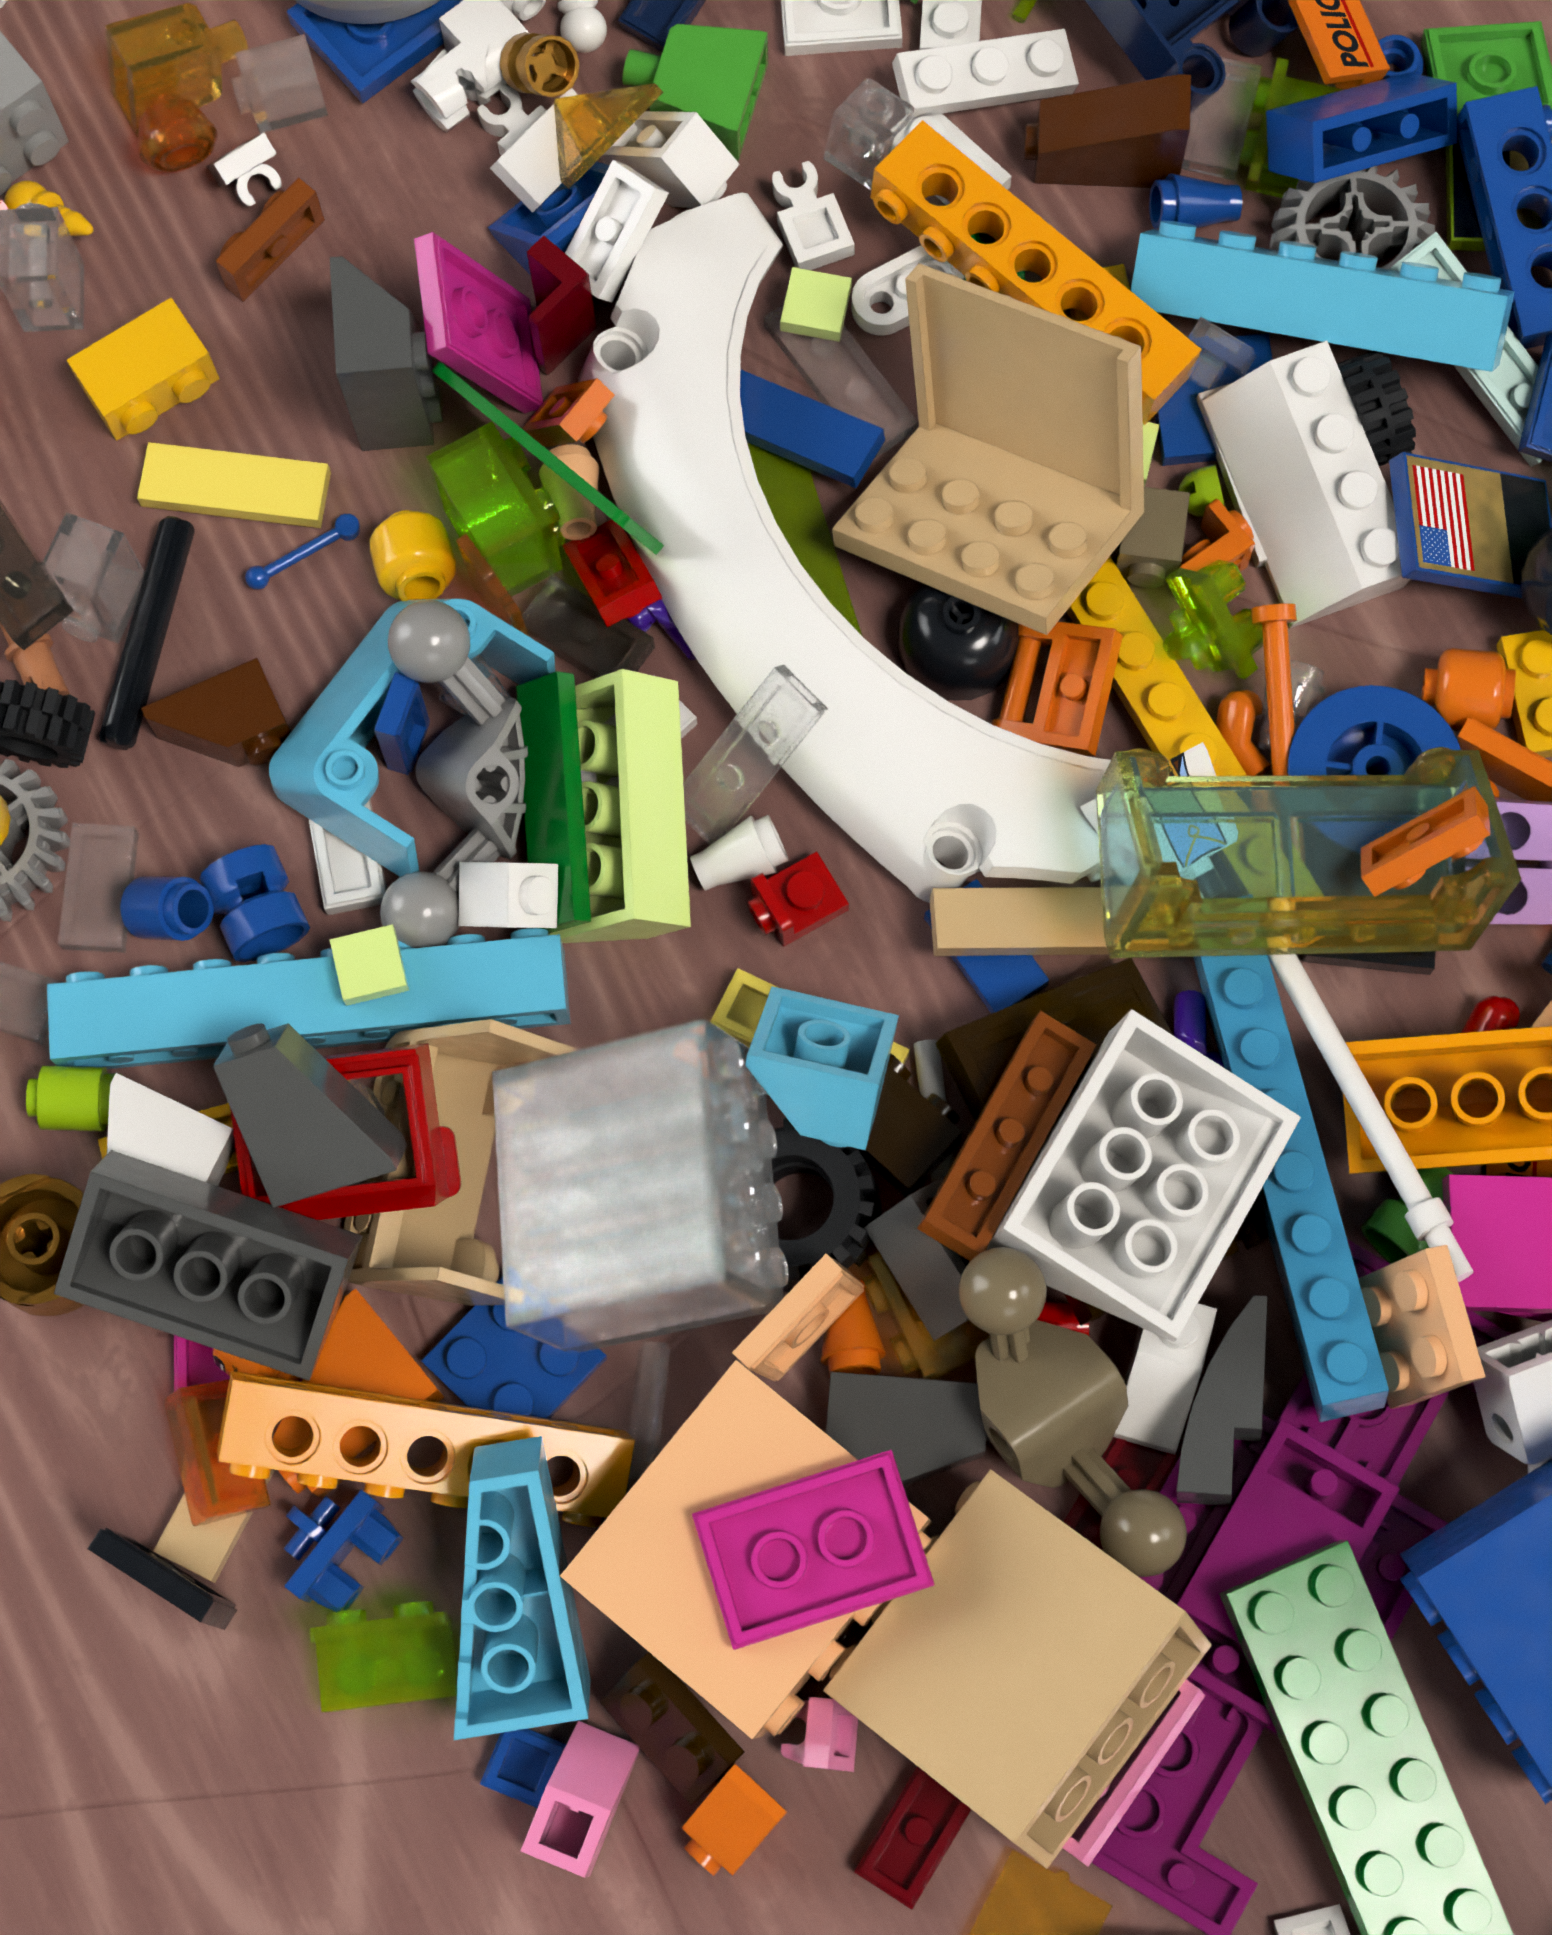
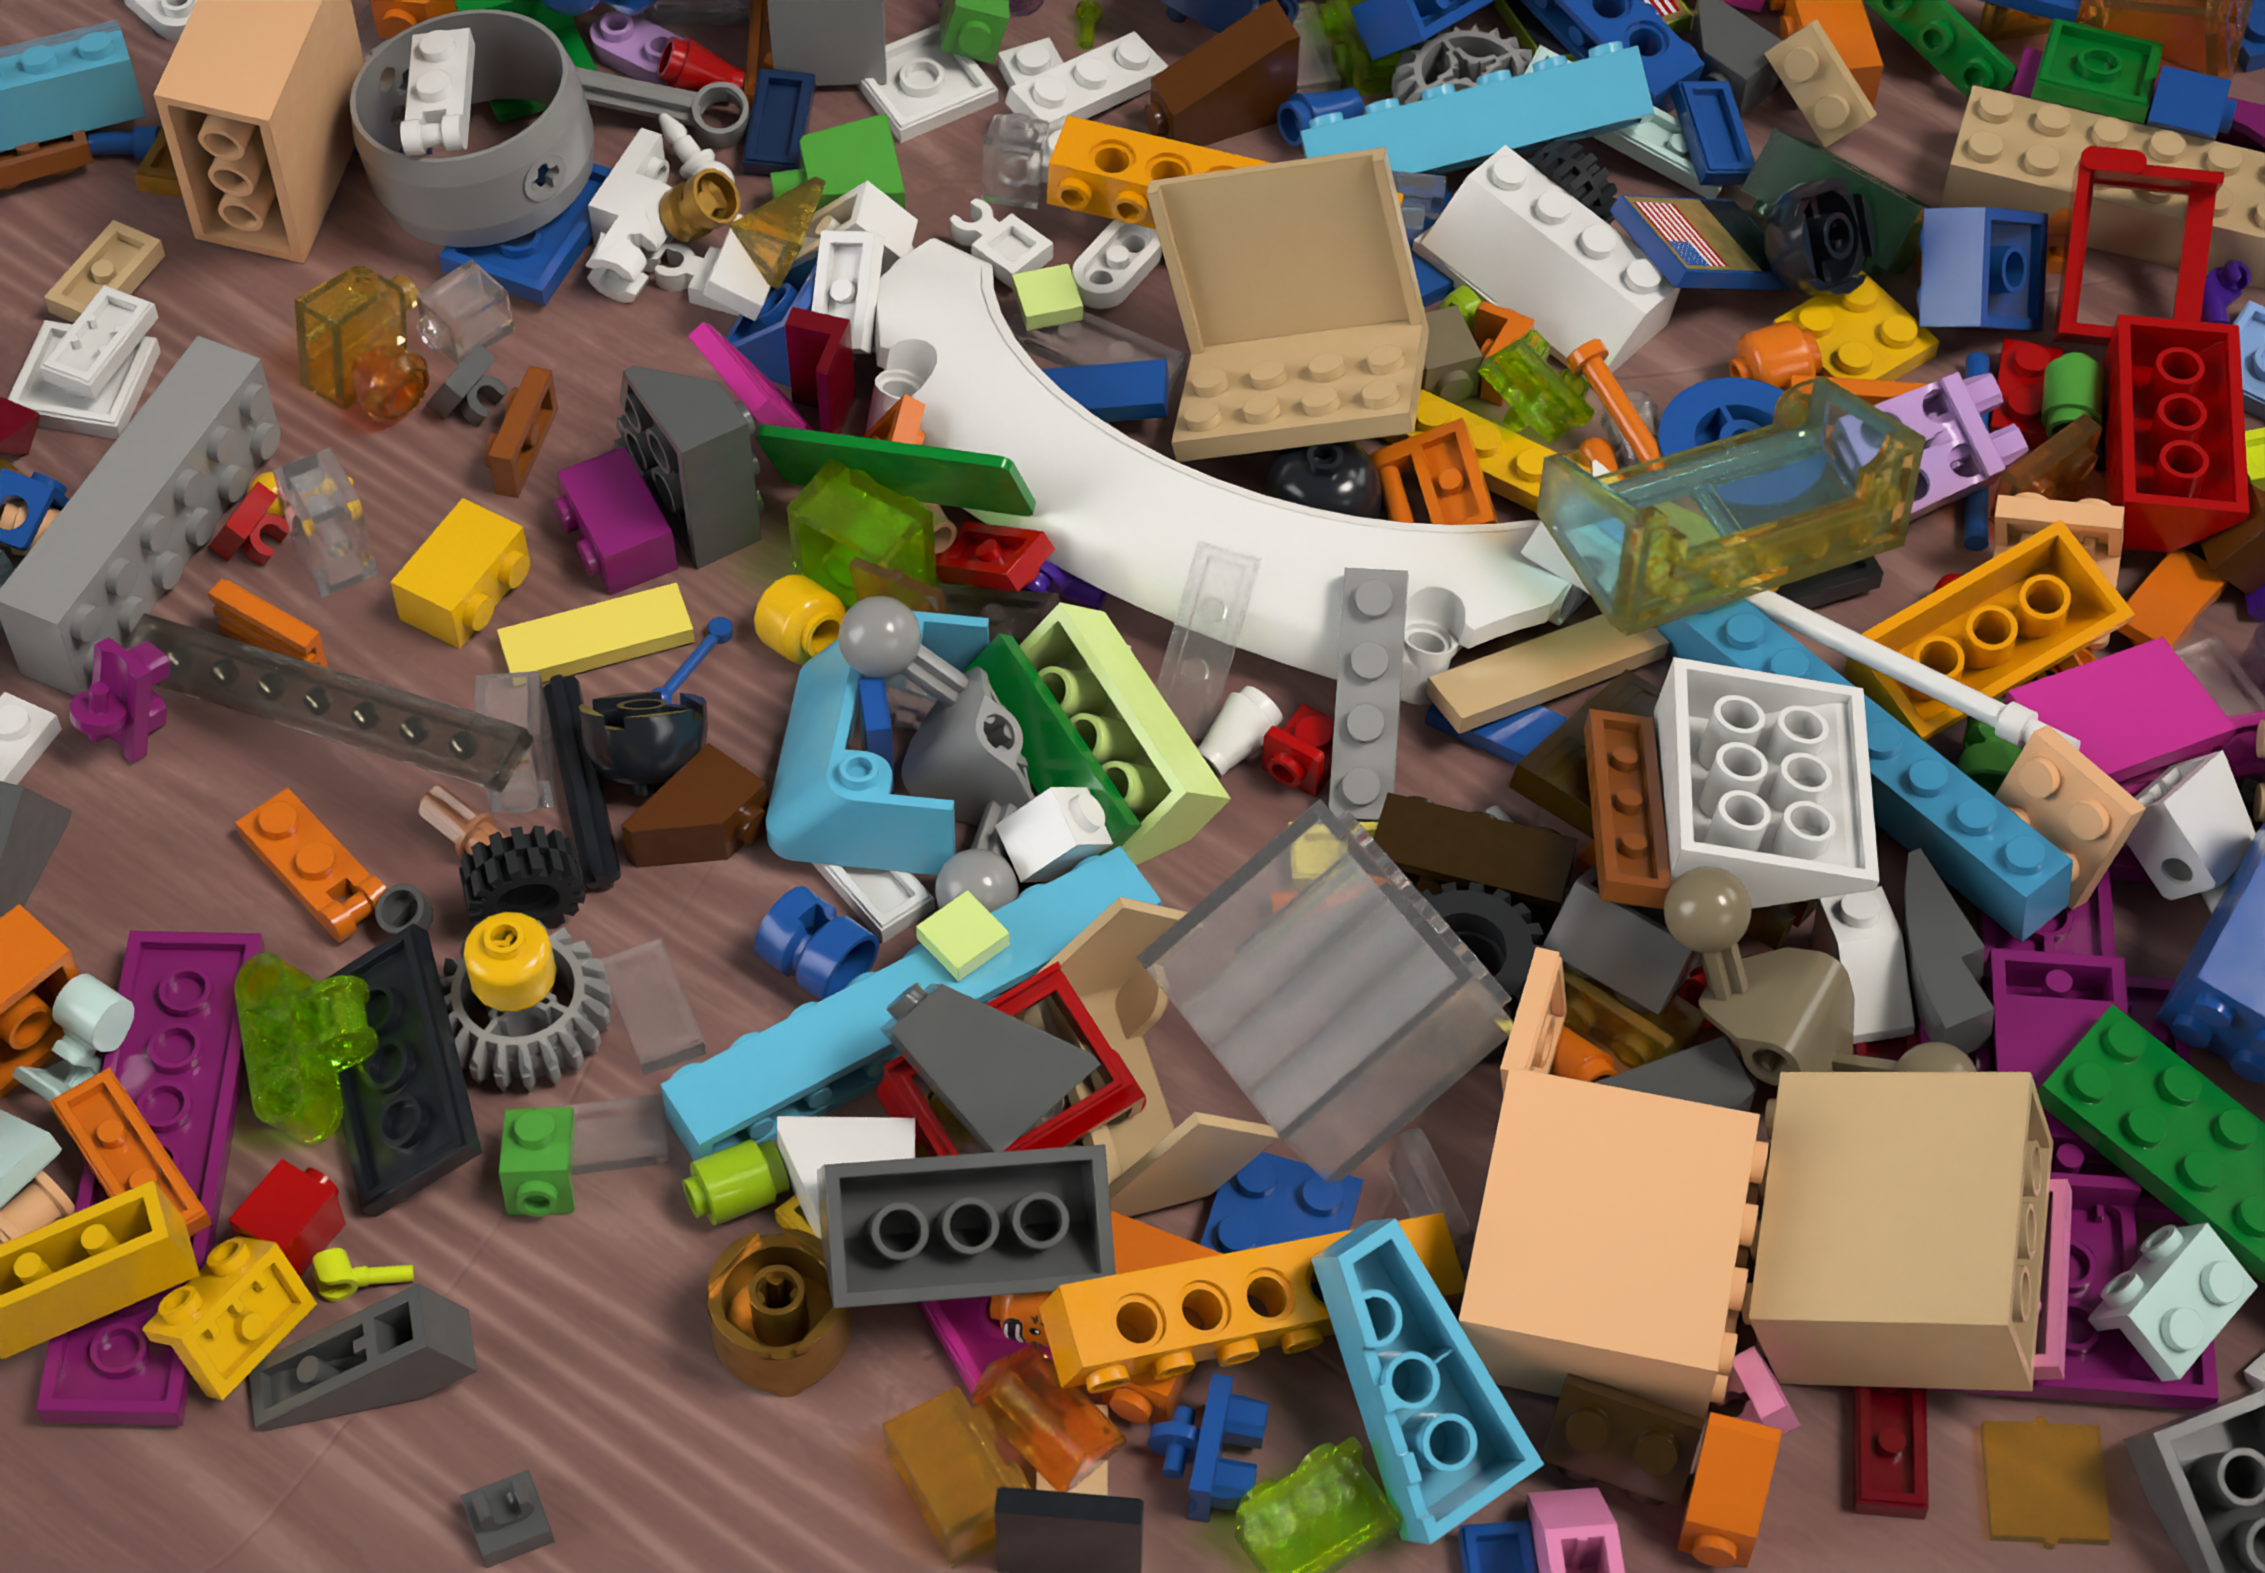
camera: 30 degrees left, 20 degrees down
blue brick [120,876,214,941] -> none
dark pink tile [692,1450,935,1650] -> none
medium azure slope [745,986,899,1150] -> none
orange plate [1360,786,1491,897] -> none
none -> magenta brick [553,446,678,595]
none -> black cylinder [578,692,708,796]
none -> clear yellow brick [882,1386,1031,1569]
none -> light grey plate [1328,567,1409,822]
none -> light aqua bracket [2088,1223,2258,1381]

